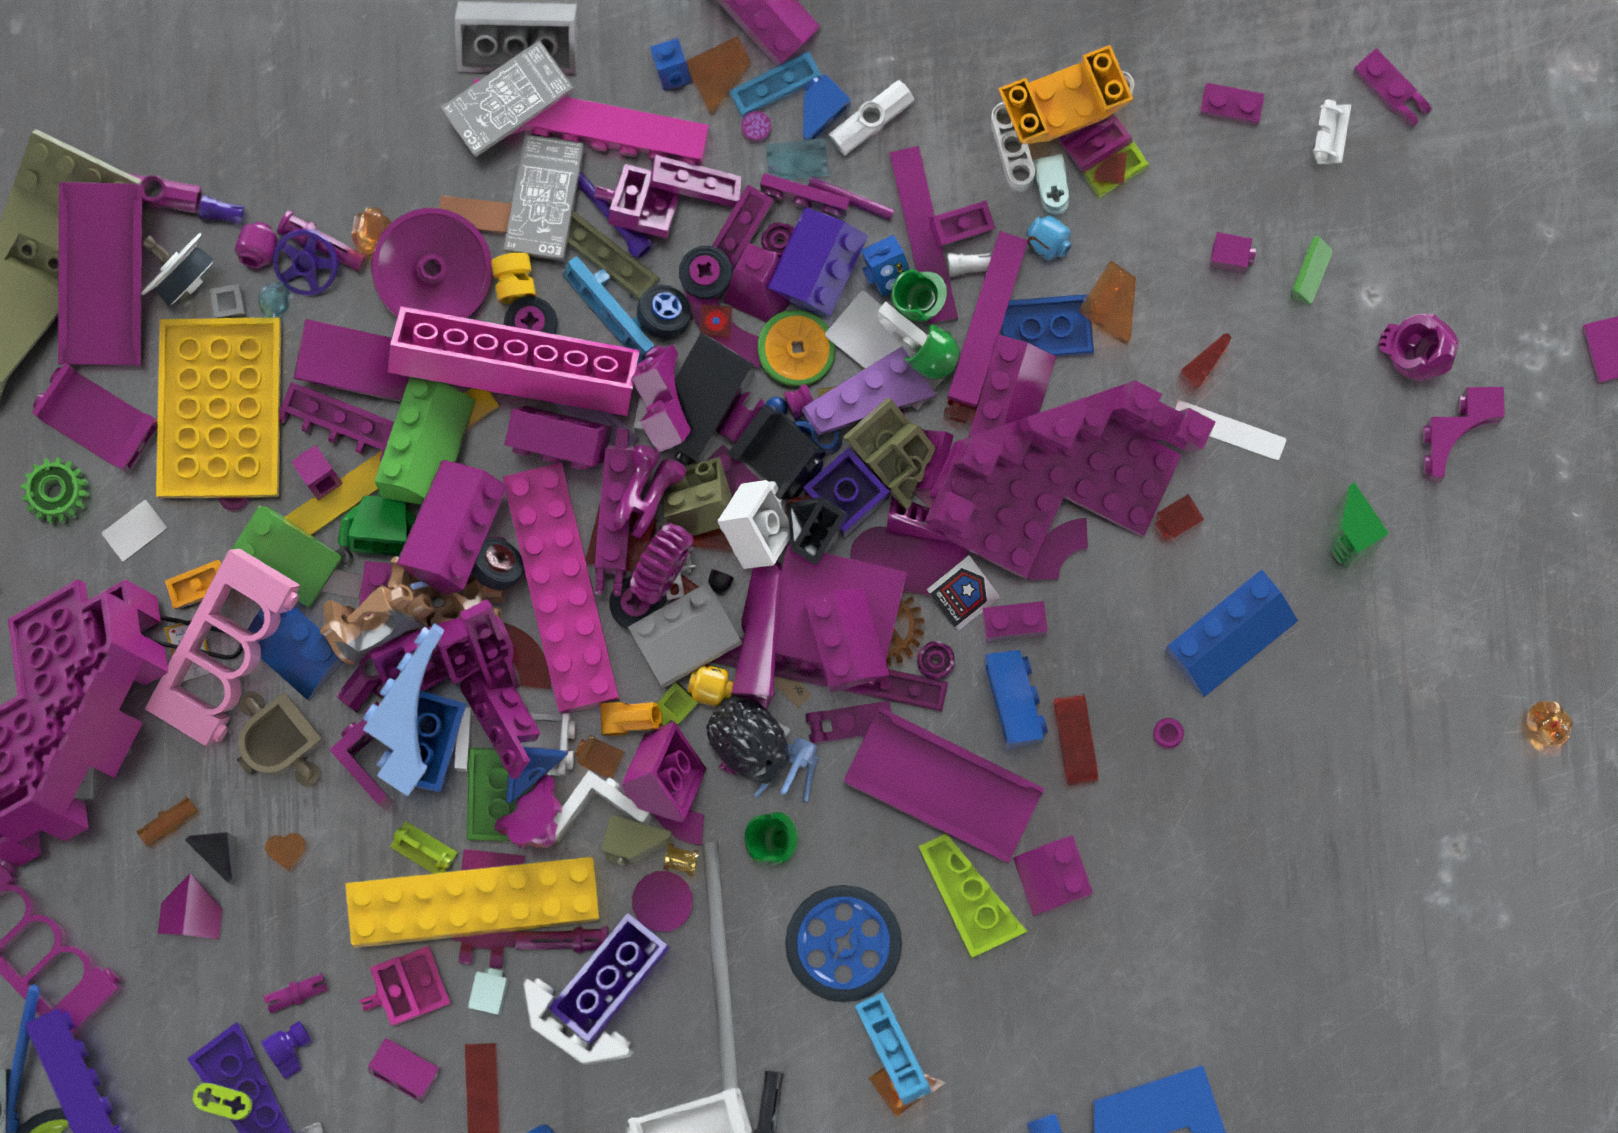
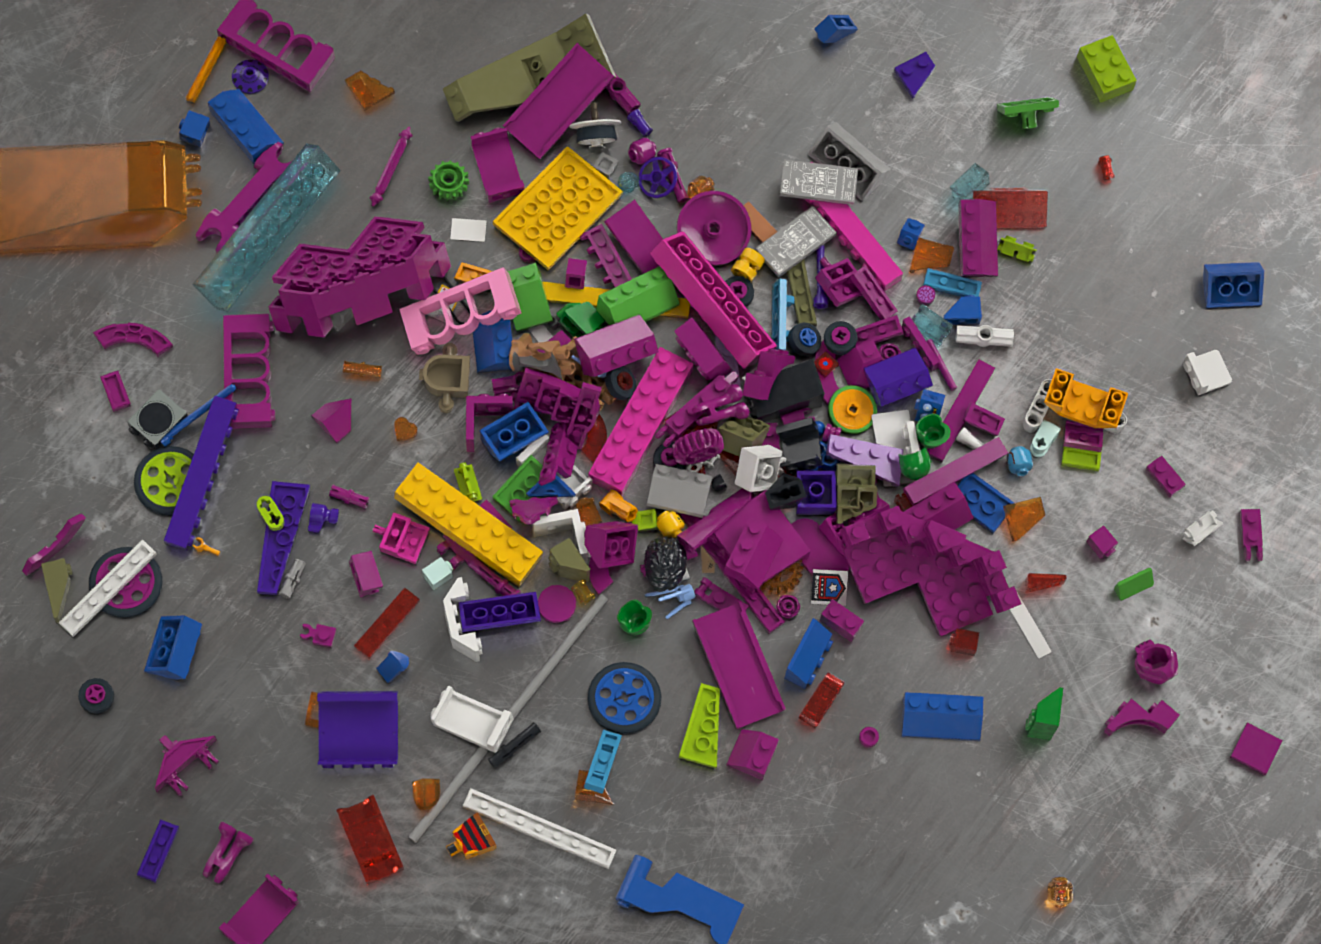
camera: 30 degrees right, 10 degrees down
black slope [185,832,237,885] -> none
light blue arch [363,623,444,796] -> none
magenta tile [1028,518,1088,582] -> none
clear red tile [1093,153,1127,185] -> none

